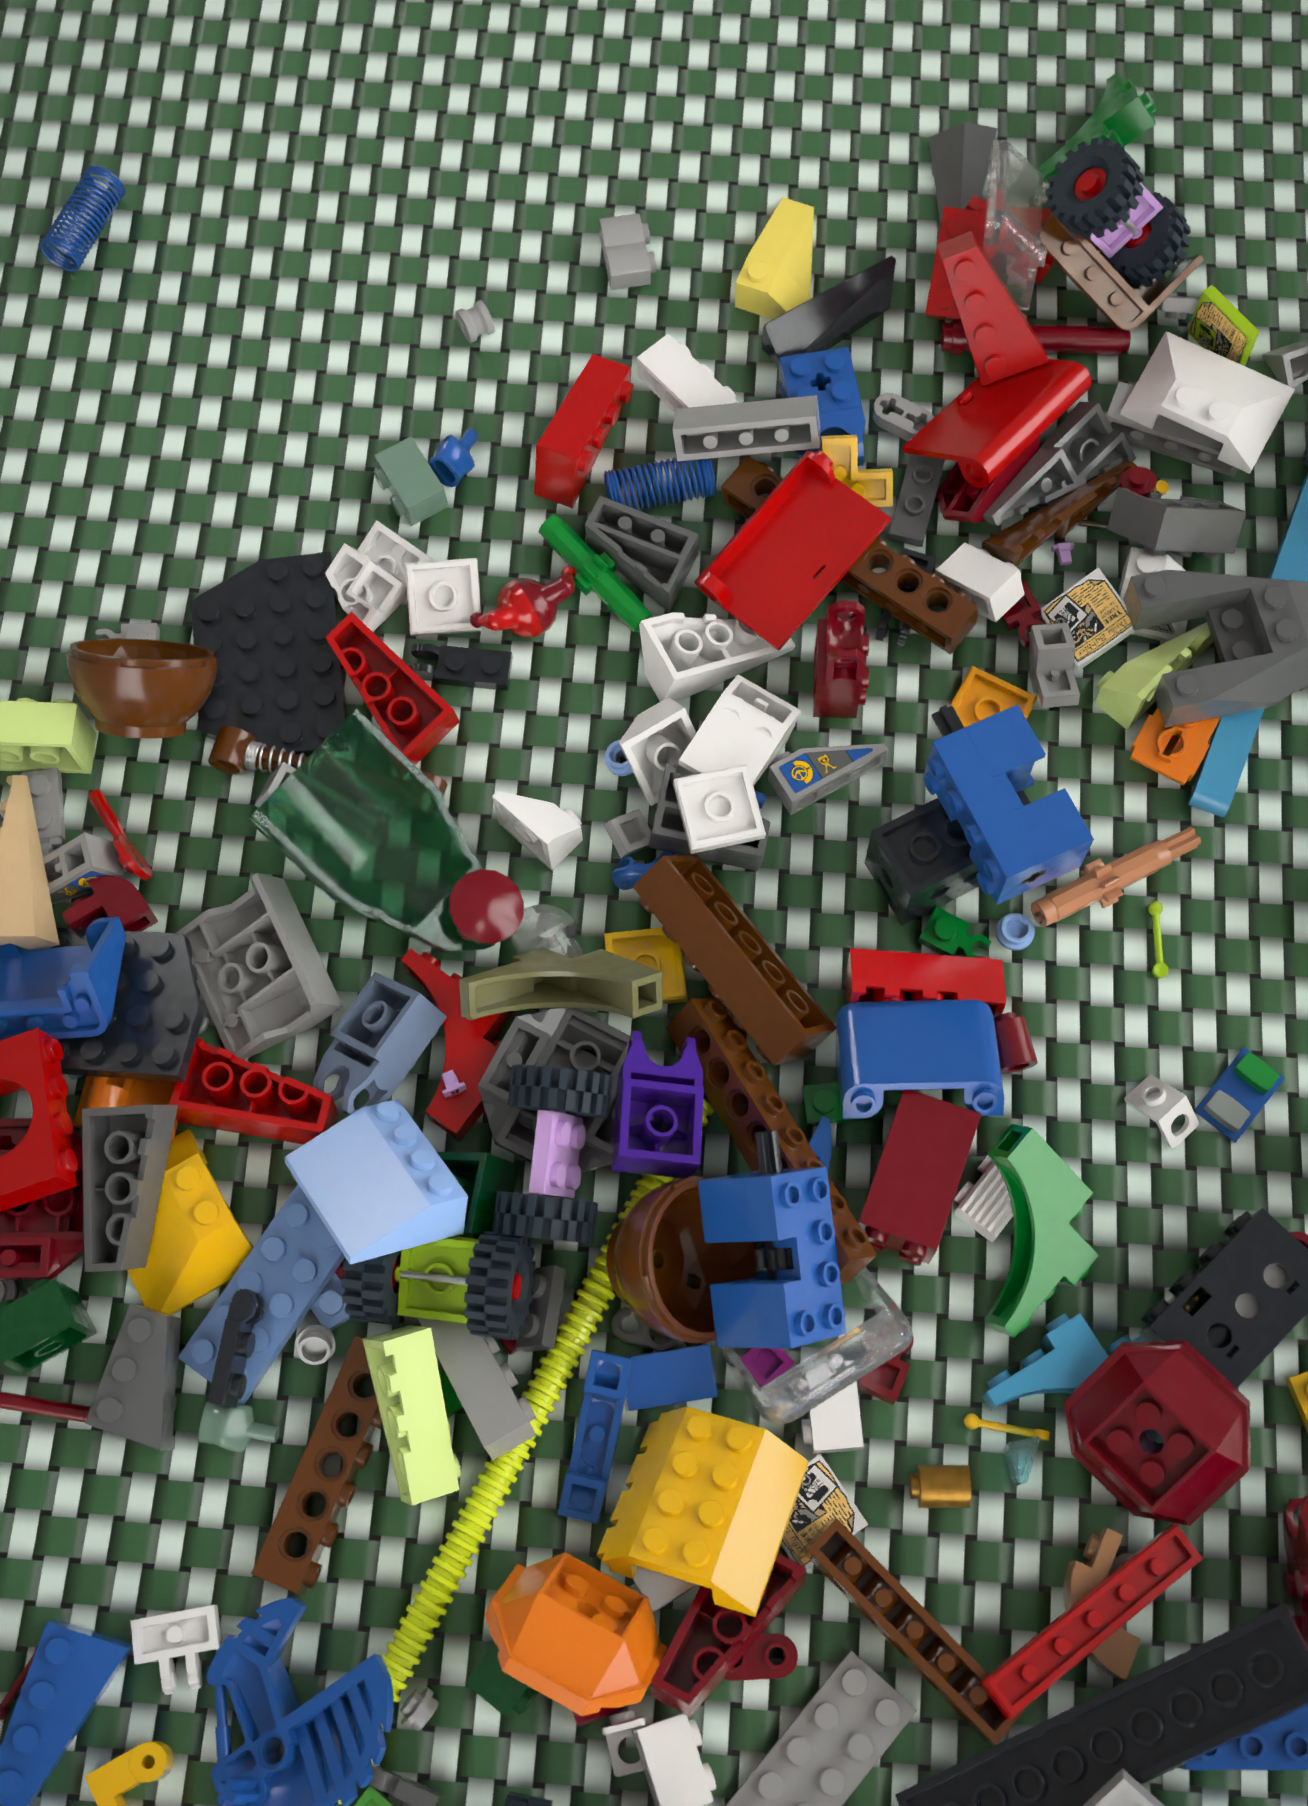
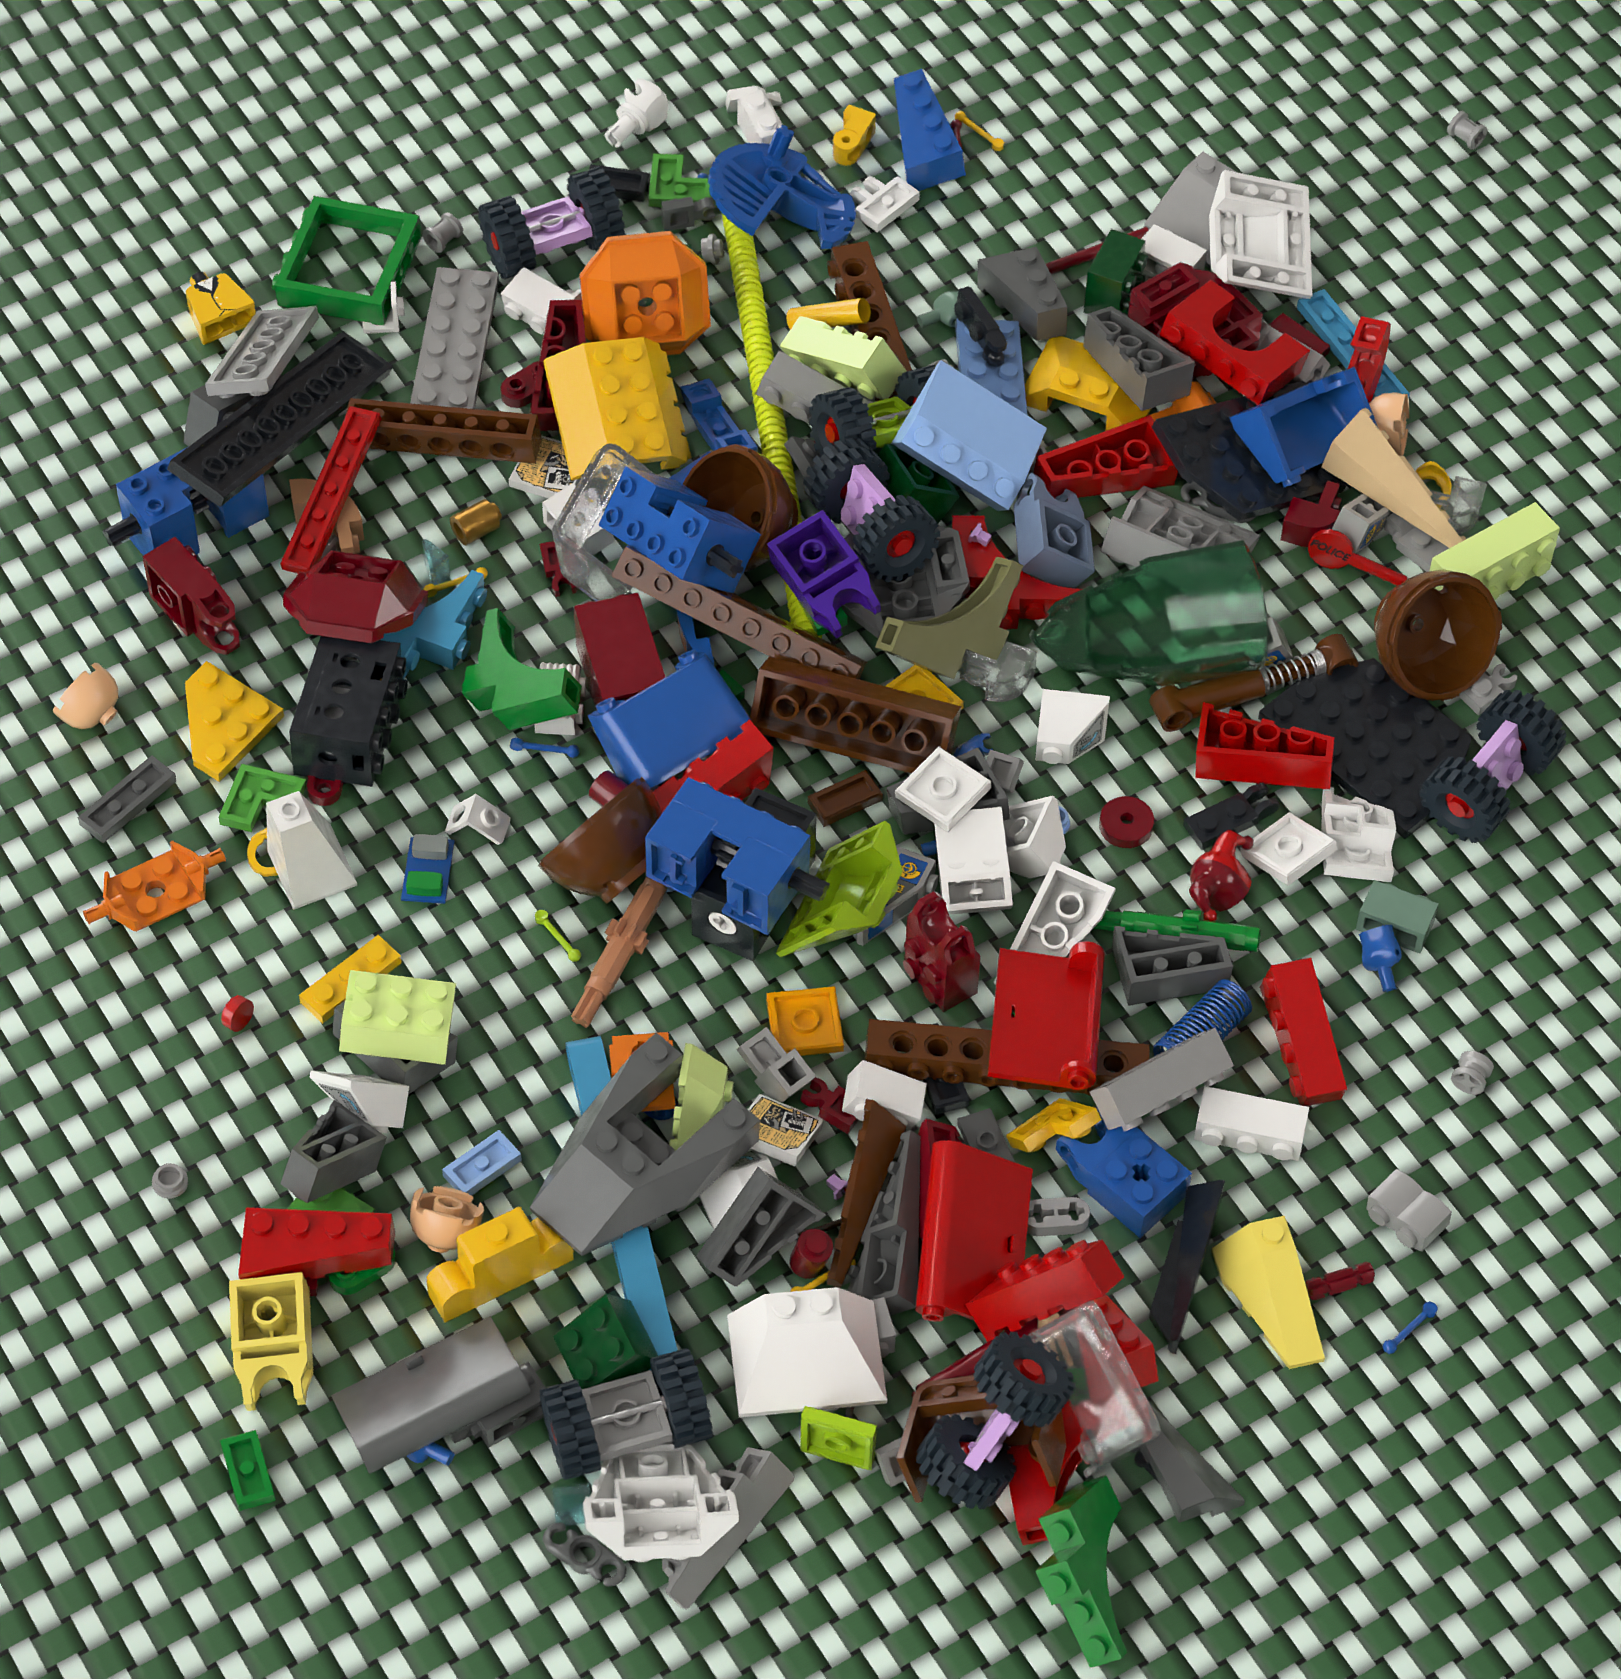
camera: 140 degrees right, 15 degrees down
dark red dish [449,869,524,944] -> none
none -> reddish brown piece [538,777,661,904]
none -> lime slope [776,821,903,957]
none -> yellow piece [786,298,870,330]
none -> reddish brown tile [807,770,883,827]
none -> dark red piece [1099,796,1154,848]
none -> dark red axle [1305,1262,1375,1300]
none -> blue hinge [1383,1302,1438,1354]
none -> black plate [1420,690,1566,843]

